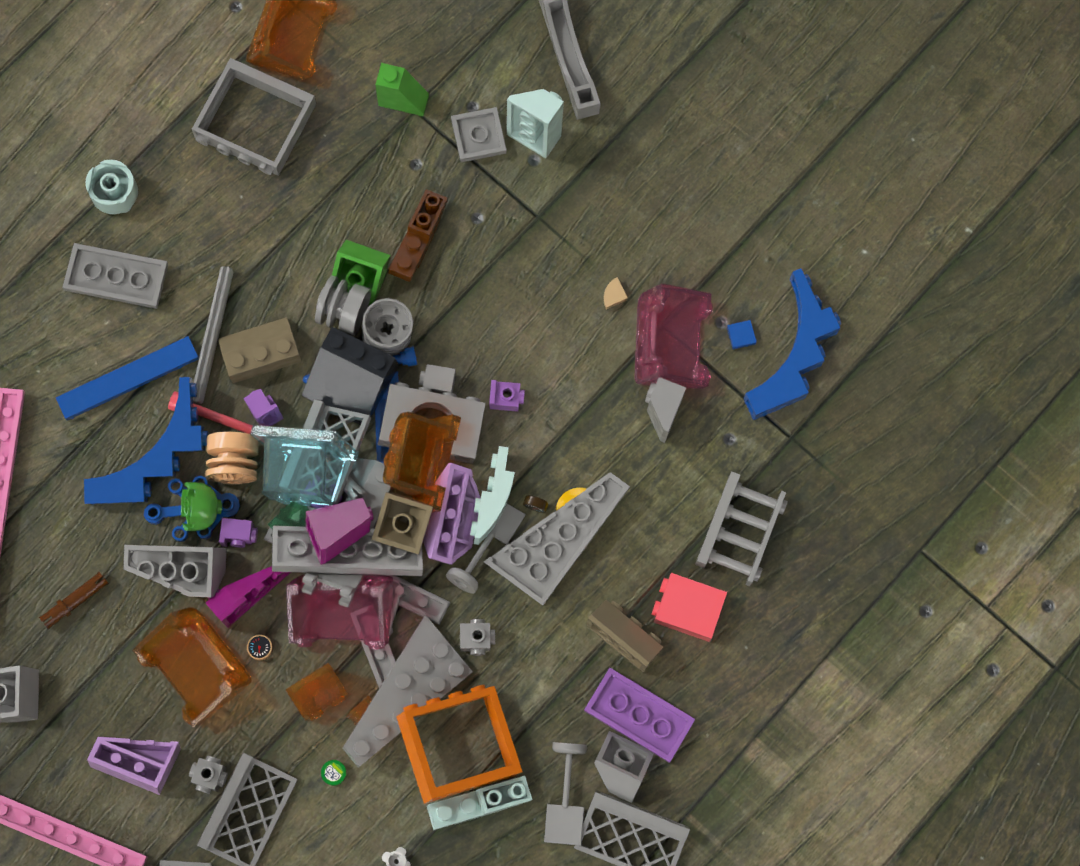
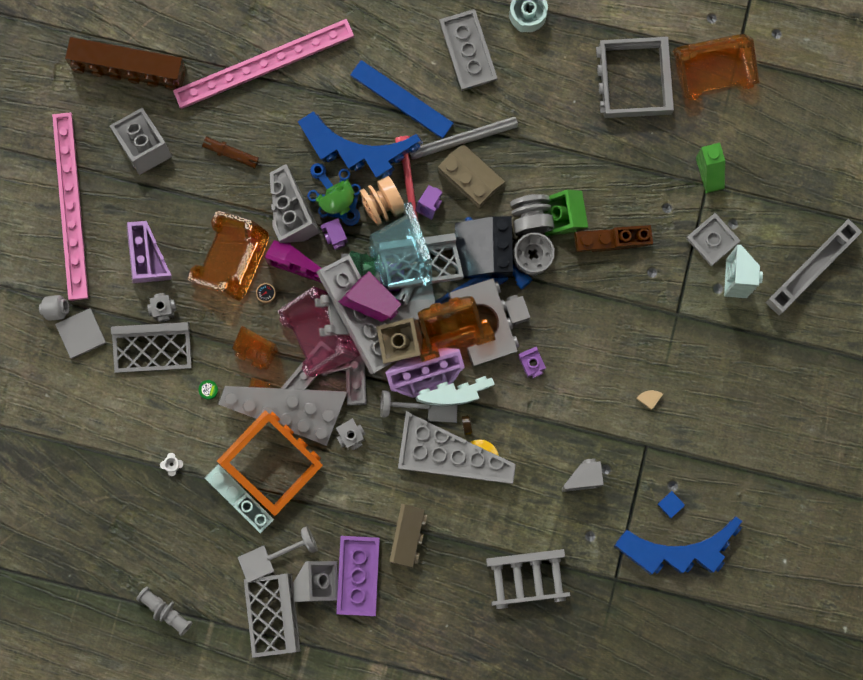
camera: 65 degrees right, 5 degrees up
clear pink windscreen [635,283,713,389] -> none
coral brick [651,573,727,642] -> none

